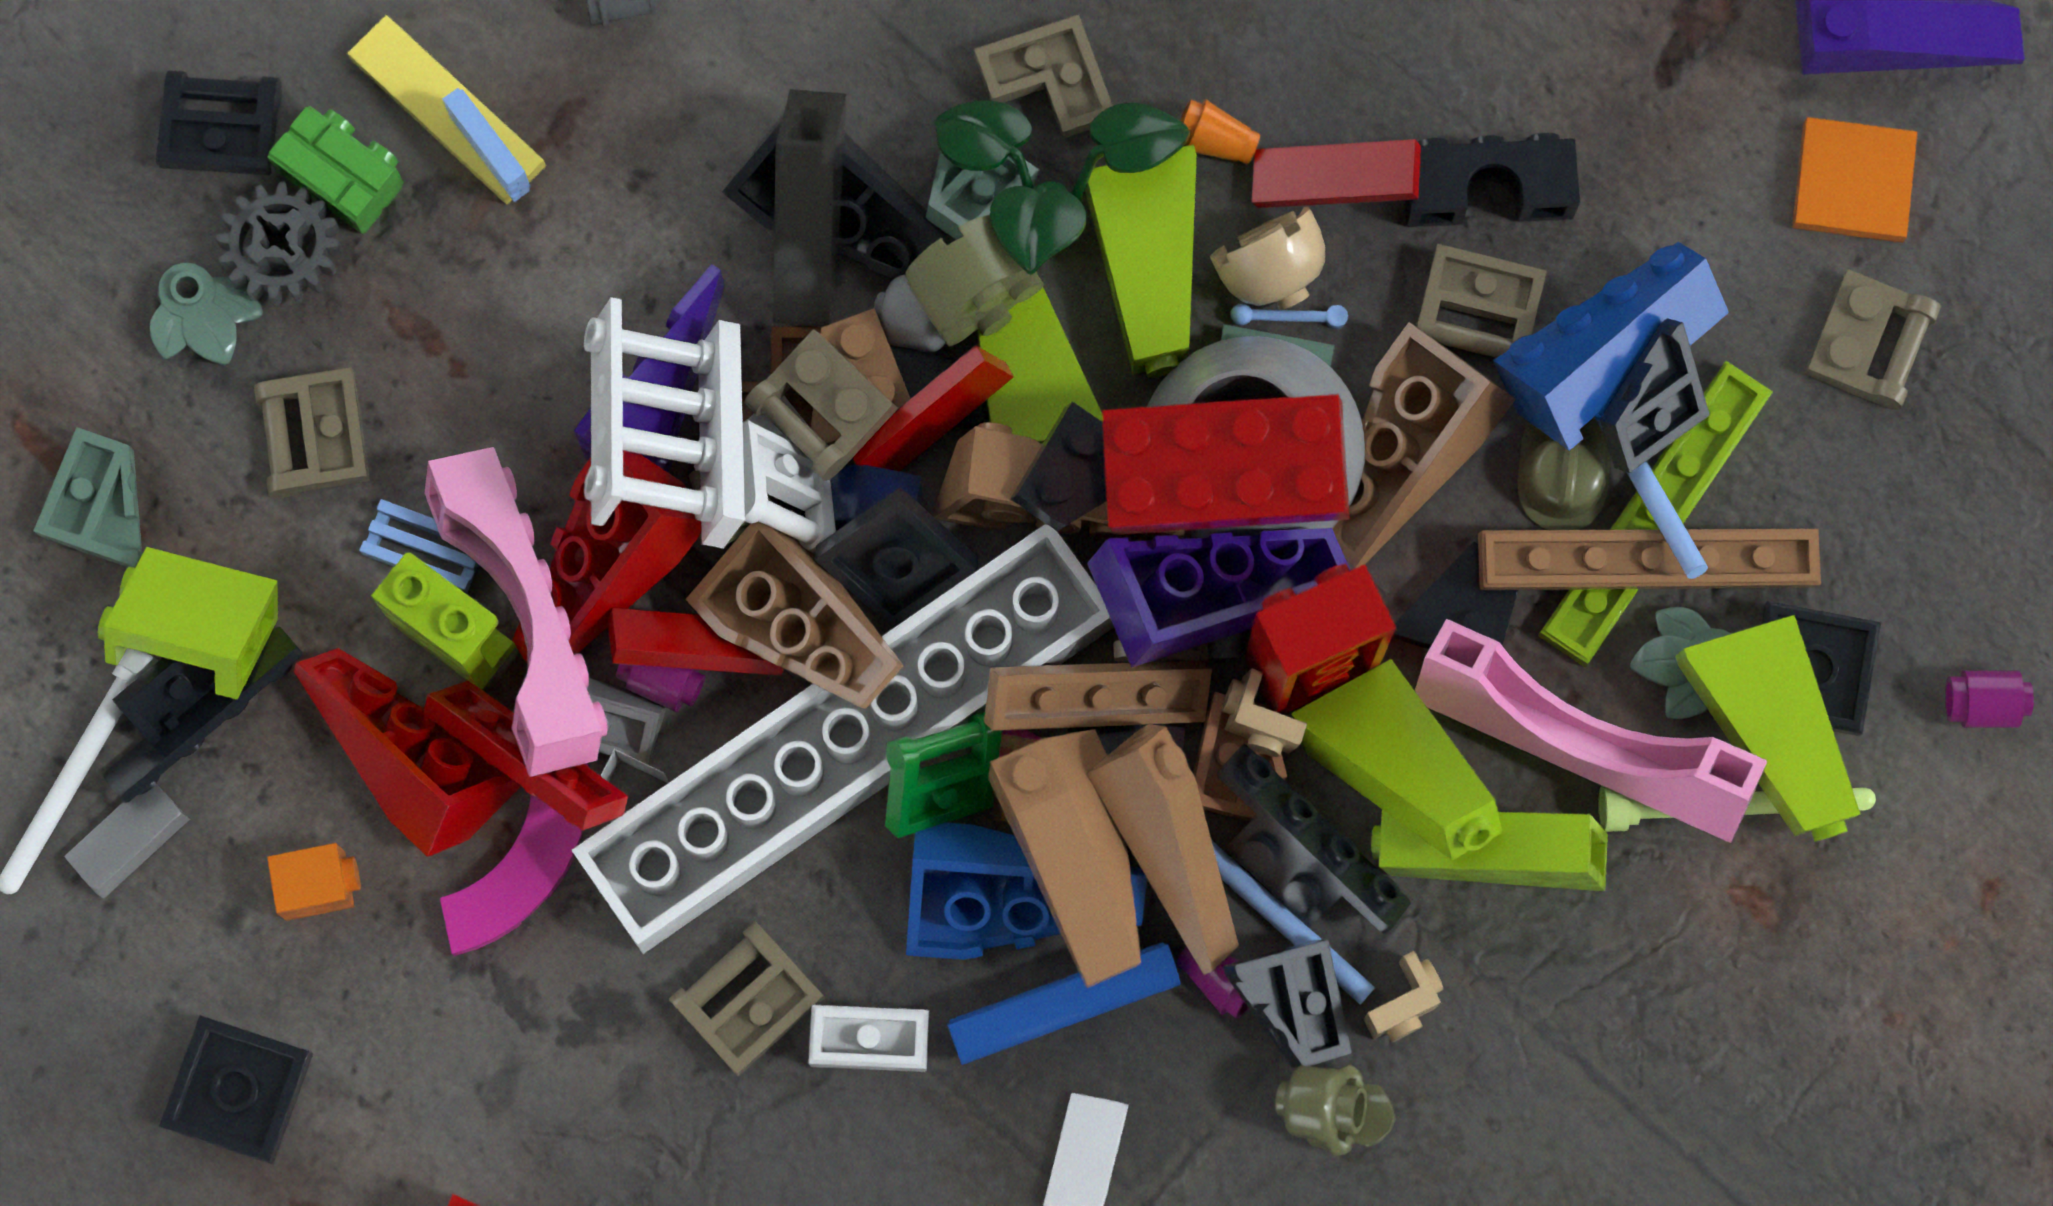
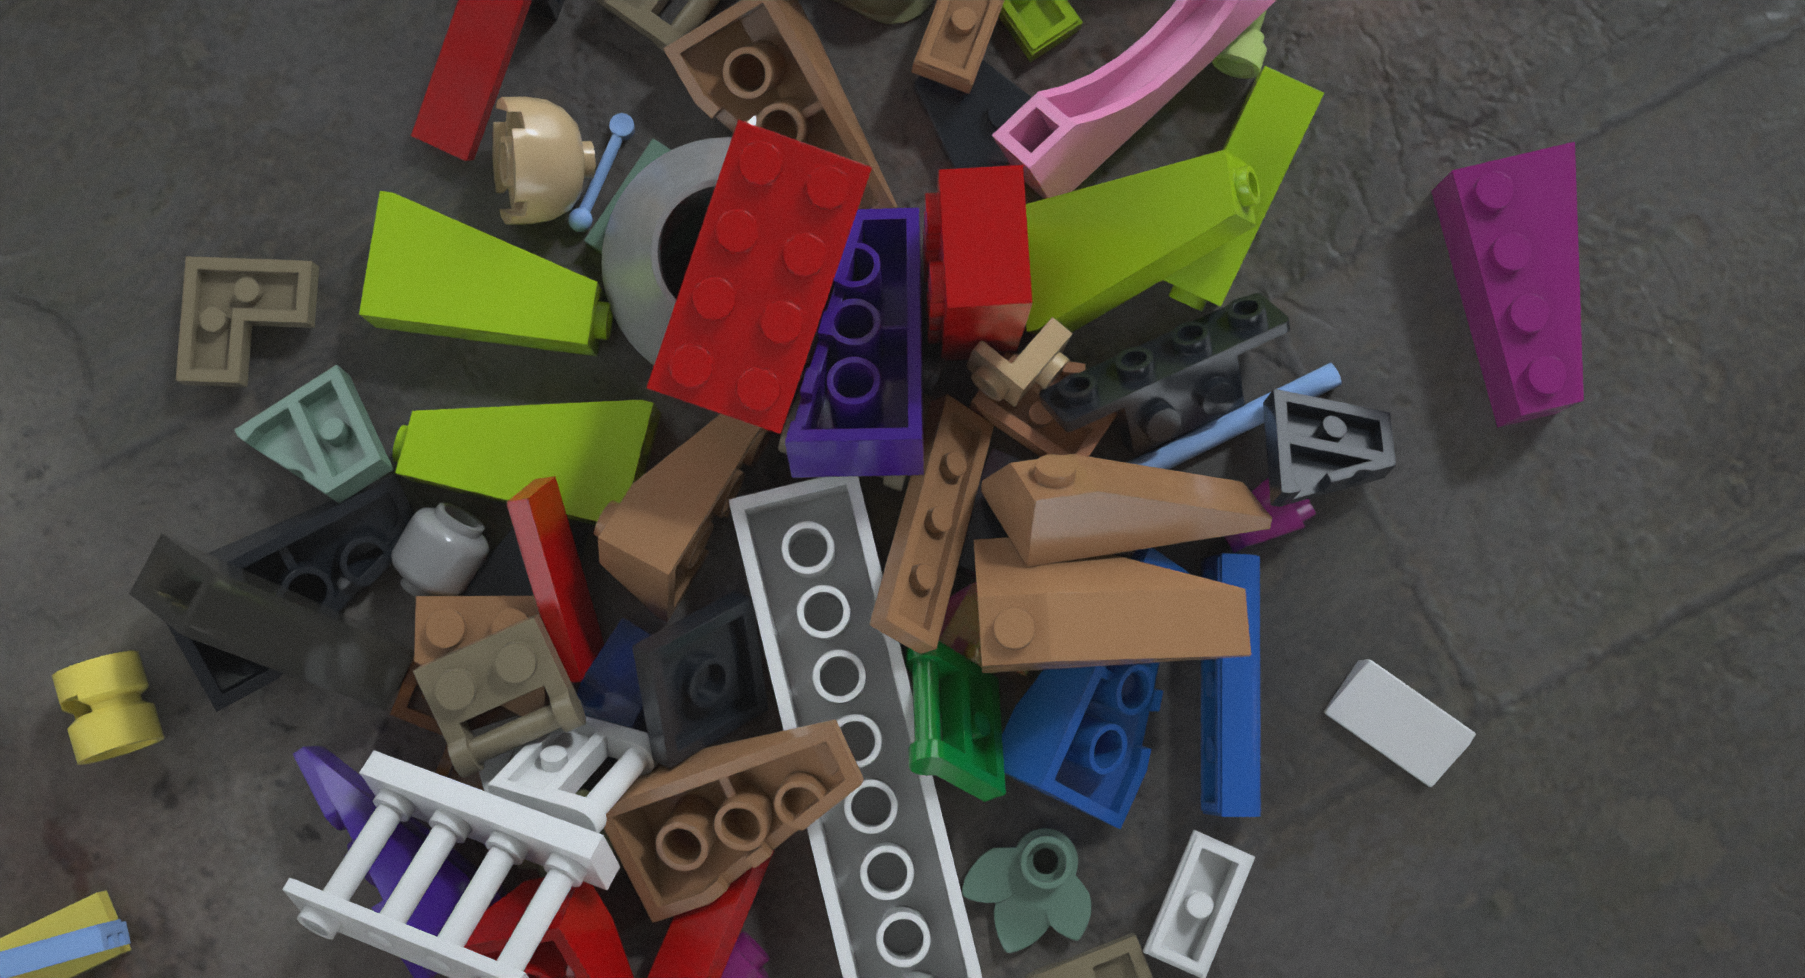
camera: 70 degrees left, 5 degrees up
olive brick [905,215,1044,346] -> none
dark green plant [934,100,1190,275] -> none
black wing [1010,401,1107,531] -> none
orange cone [1180,99,1261,165] -> none
olive head [1275,1064,1395,1156] -> none
tan bracket [1363,951,1443,1042] -> none
none -> light yellow wheel [52,651,164,765]
none -> sand green plate [962,828,1091,953]
none -> magenta wedge [1431,142,1584,428]

